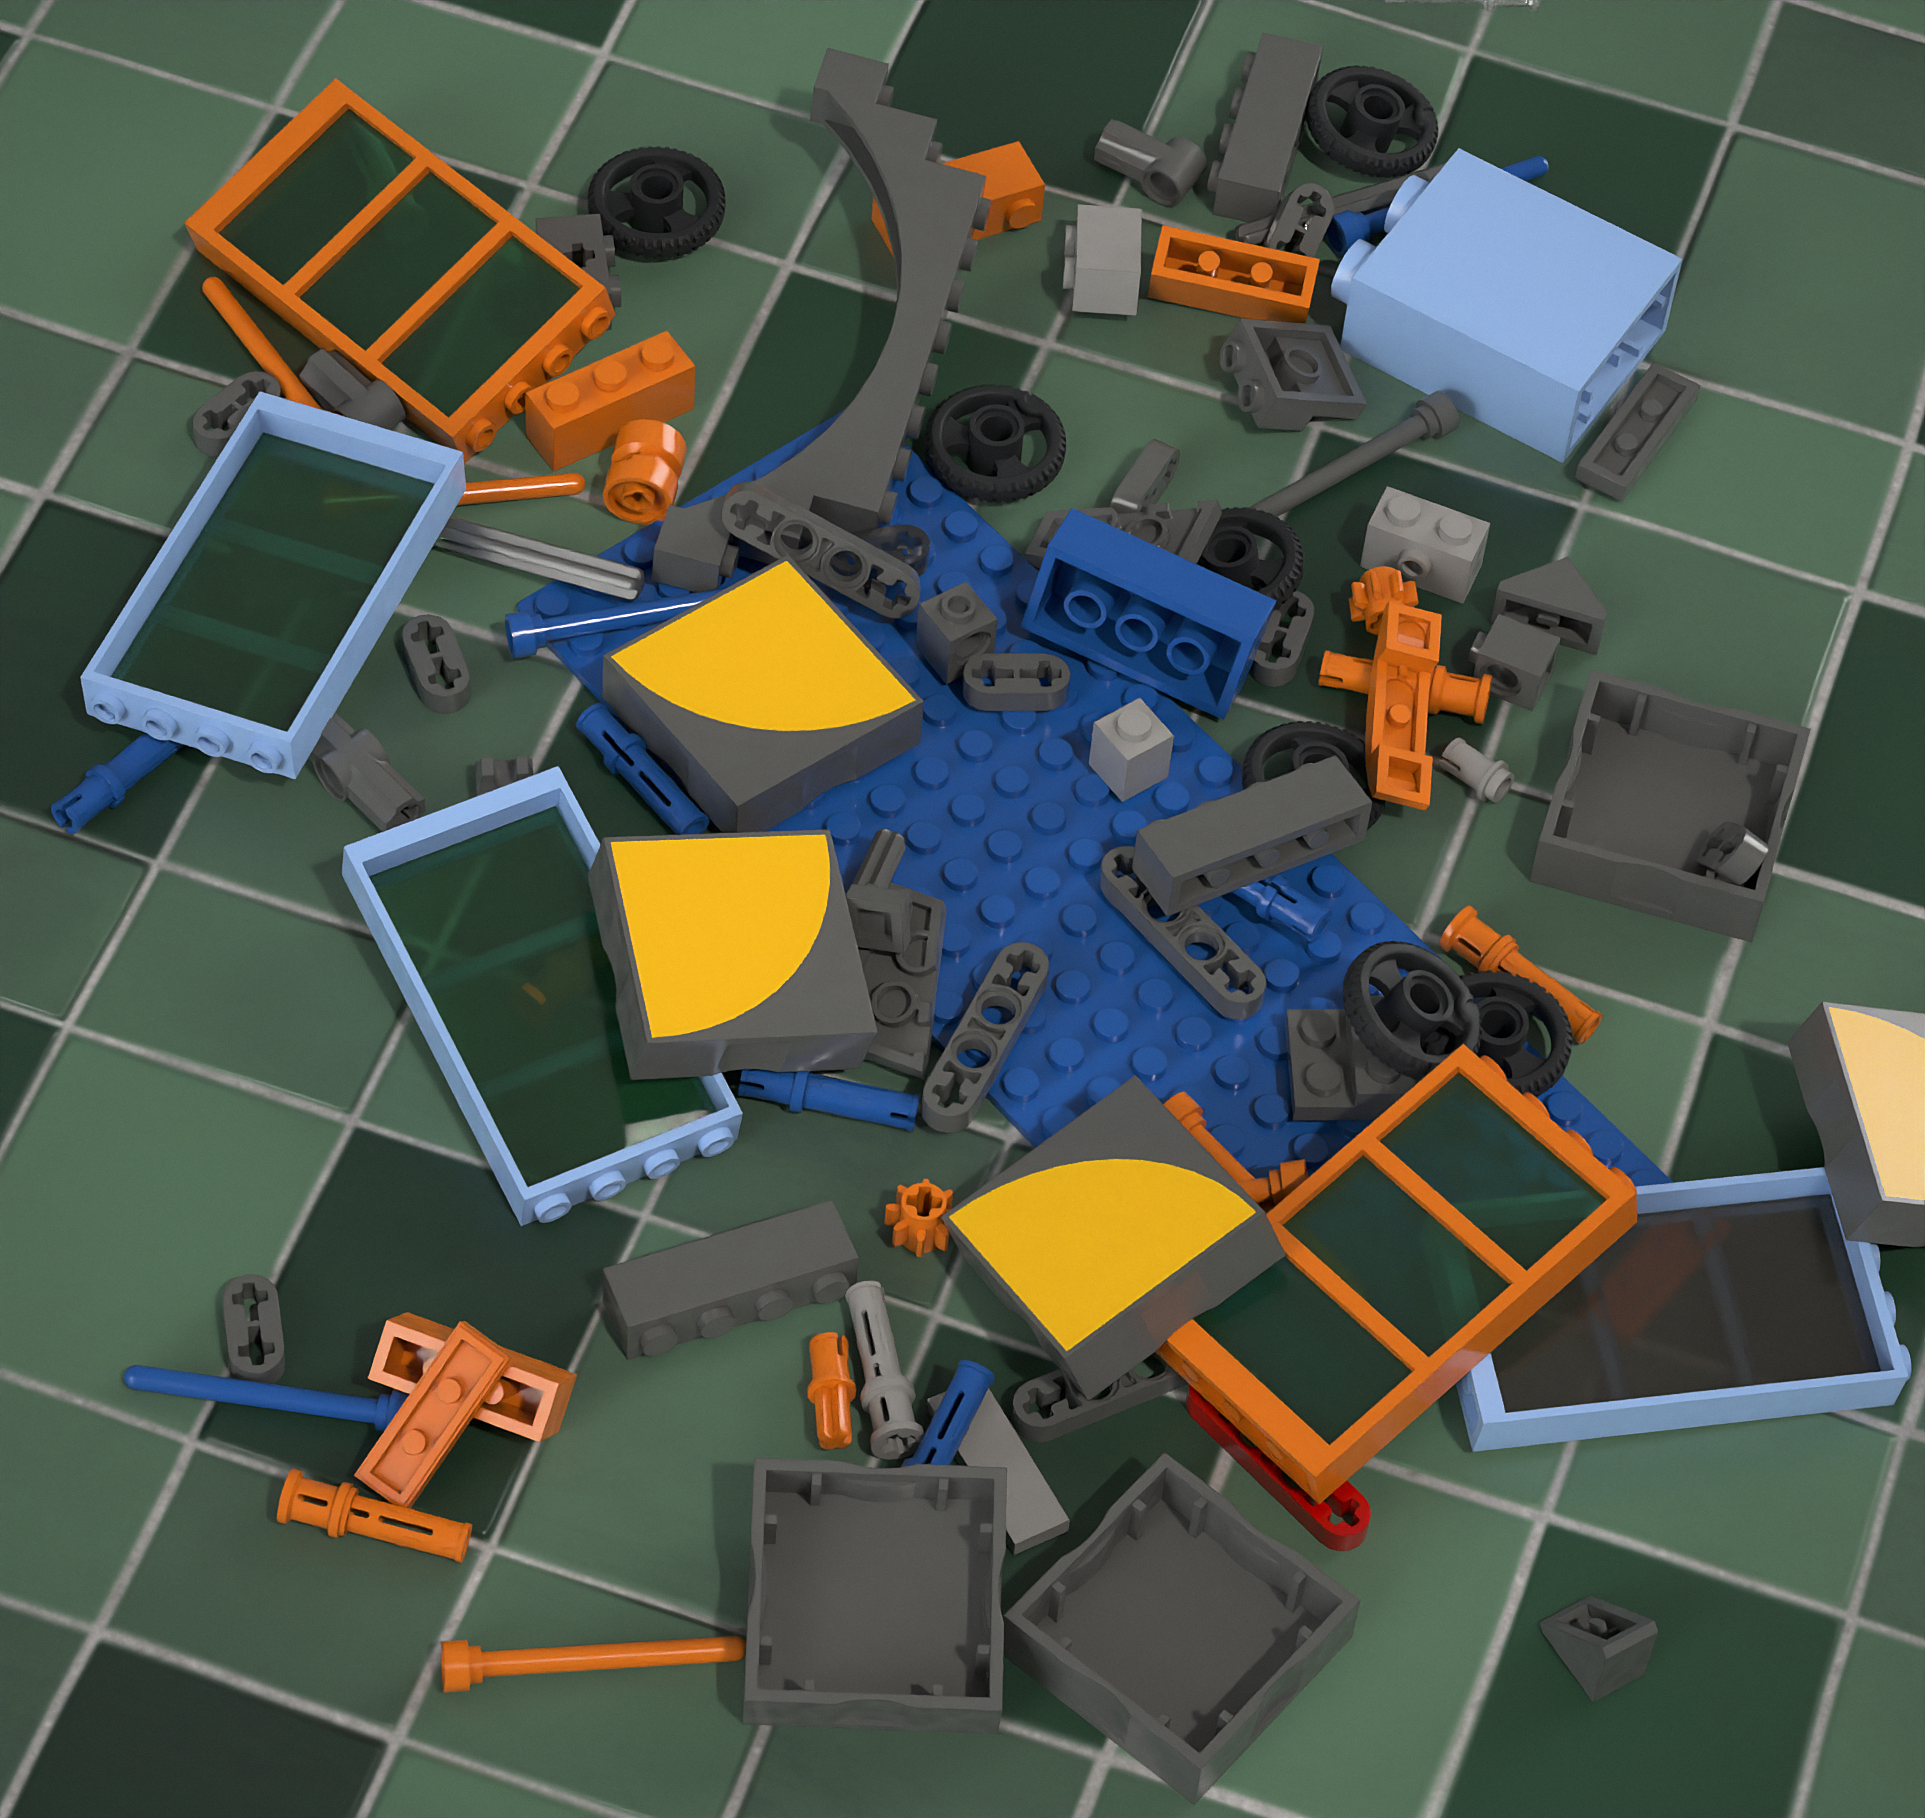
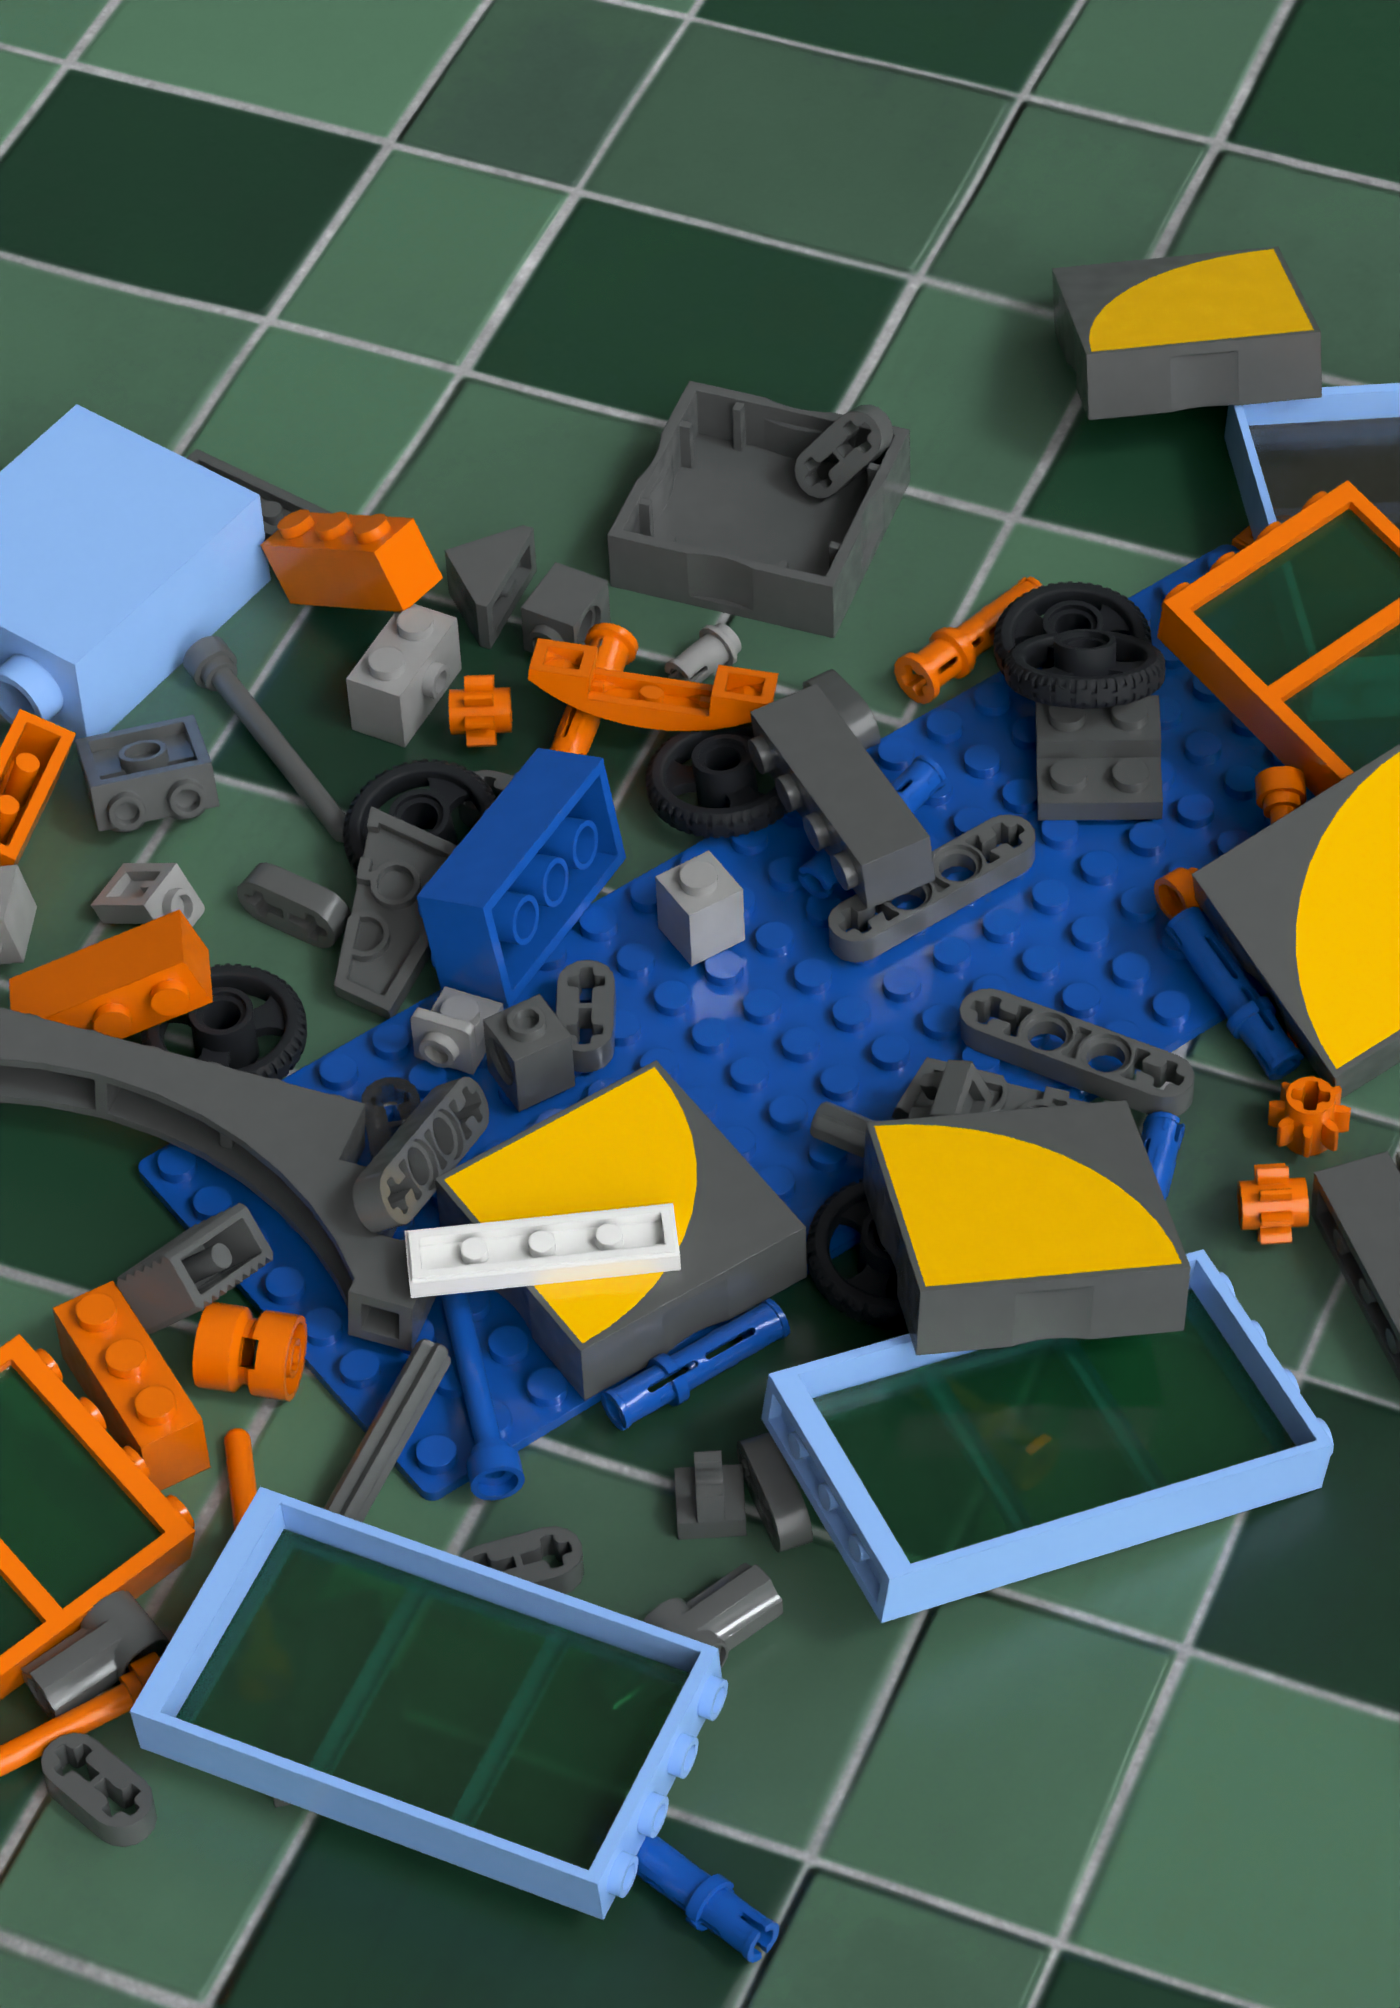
camera: 80 degrees left, 5 degrees down
none -> orange brick [9,909,213,1039]
none -> light grey bracket [91,863,205,927]
none -> dark grey brick [117,1203,273,1334]
none -> orange brick [260,509,443,612]
none -> white tile [405,1203,681,1298]
none -> light grey bracket [410,986,504,1075]
none -> dark grey beam [803,669,881,749]
none -> orange gear [1237,1163,1309,1245]

